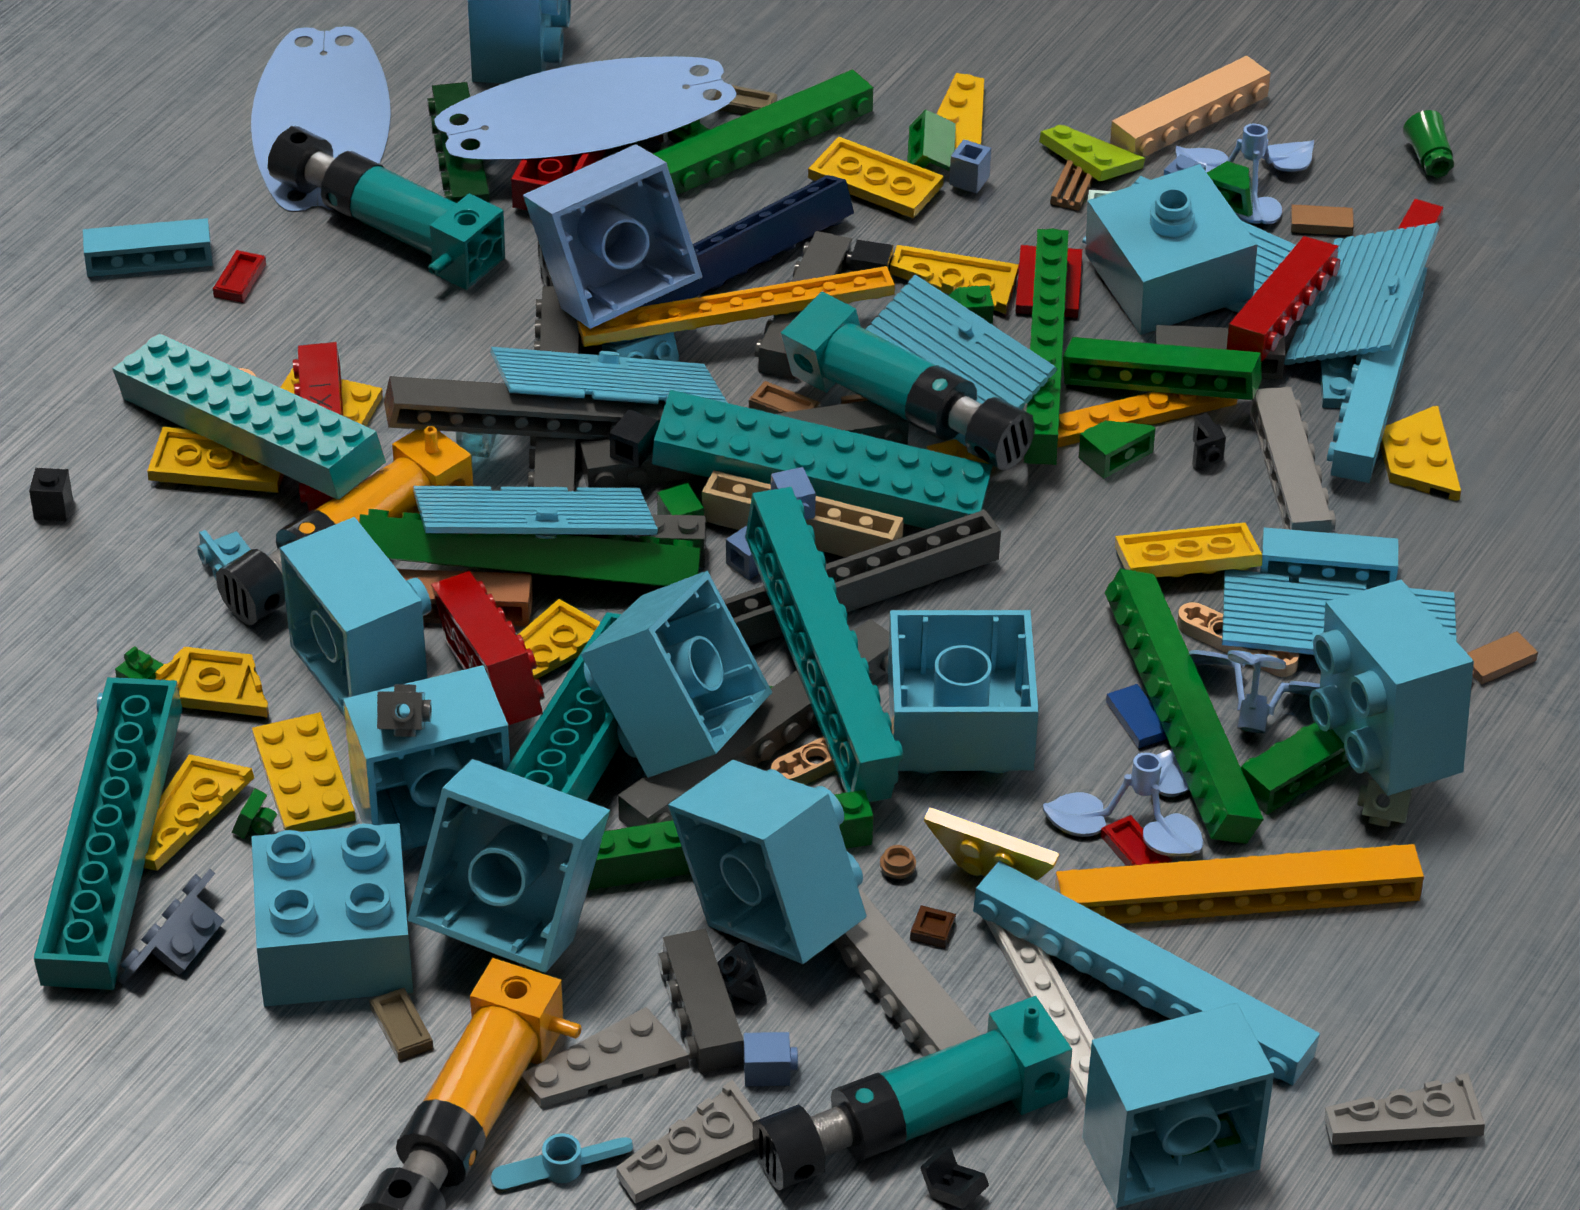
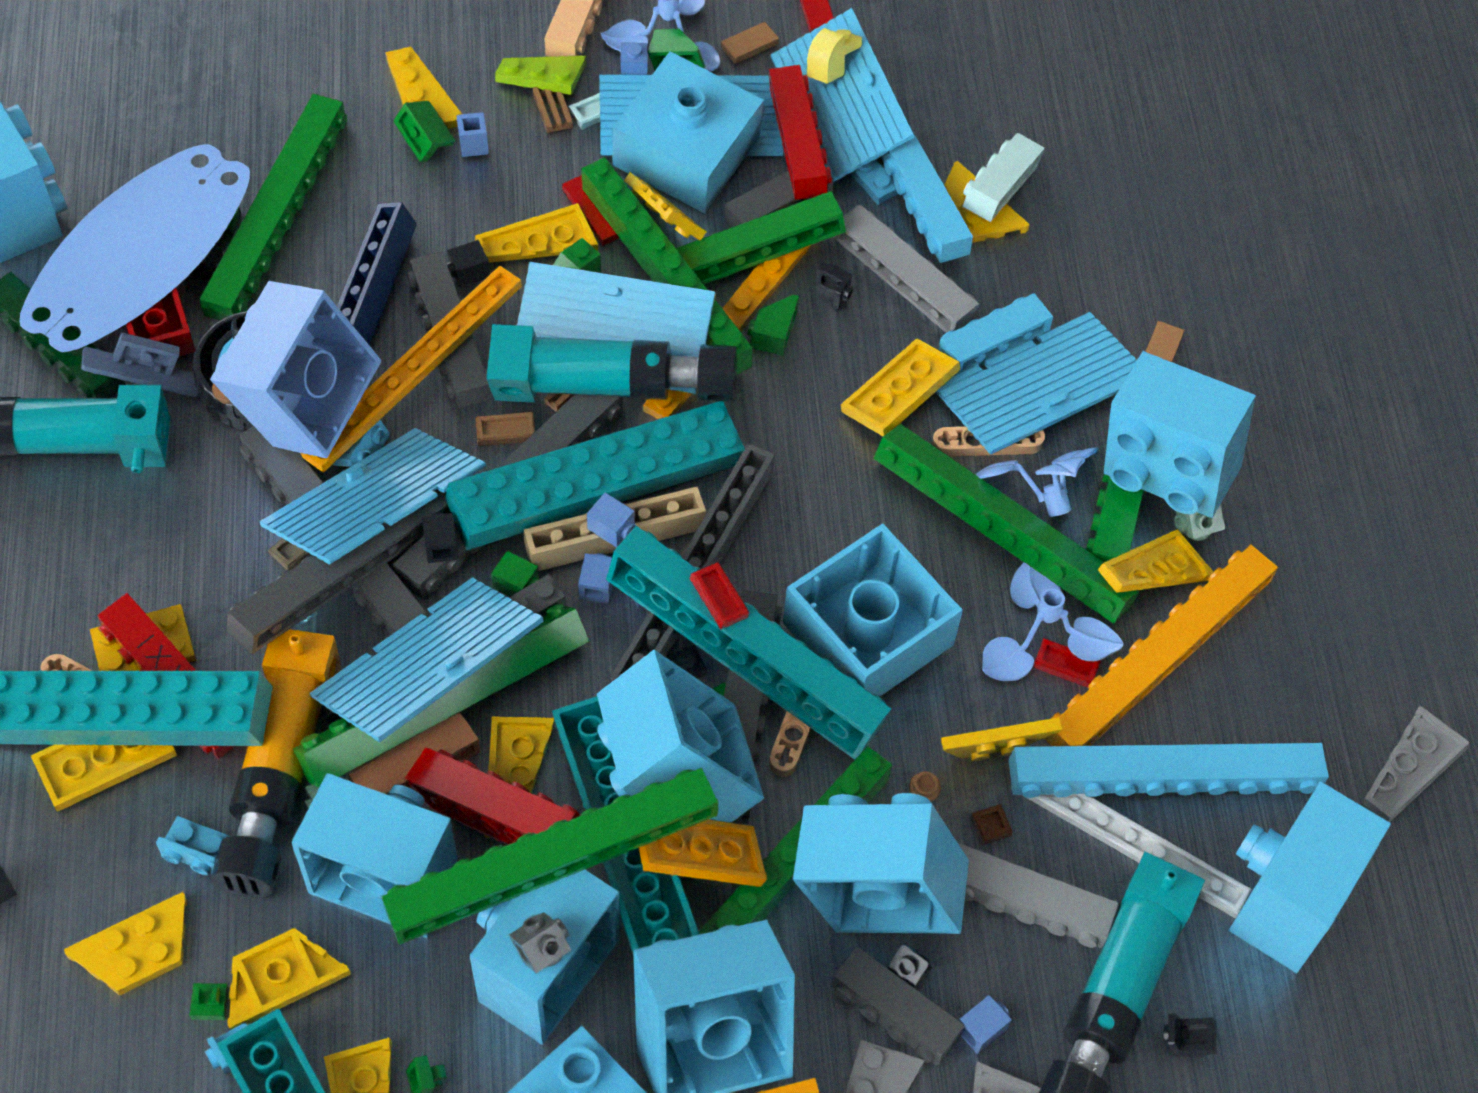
camera: 40 degrees left, 15 degrees up
yellow plate [252,712,356,832] -> none
dark tan tile [712,85,778,115] -> none
yellow plate [808,137,944,218] -> none
blue tile [1106,684,1168,749] -> none
none -> yellow wing [63,892,187,995]
none -> sand blue bracket [81,332,198,397]
none -> green brick [381,768,718,945]
none -> yellow wing [624,172,707,241]
none -> light orange plate [639,819,767,887]
none -> black plate [666,645,707,679]
none -> red tile [690,562,750,630]
none -> light yellow brick [807,28,862,84]
none -> light aqua brick [962,133,1045,222]
none -> yellow wing [1098,529,1214,593]

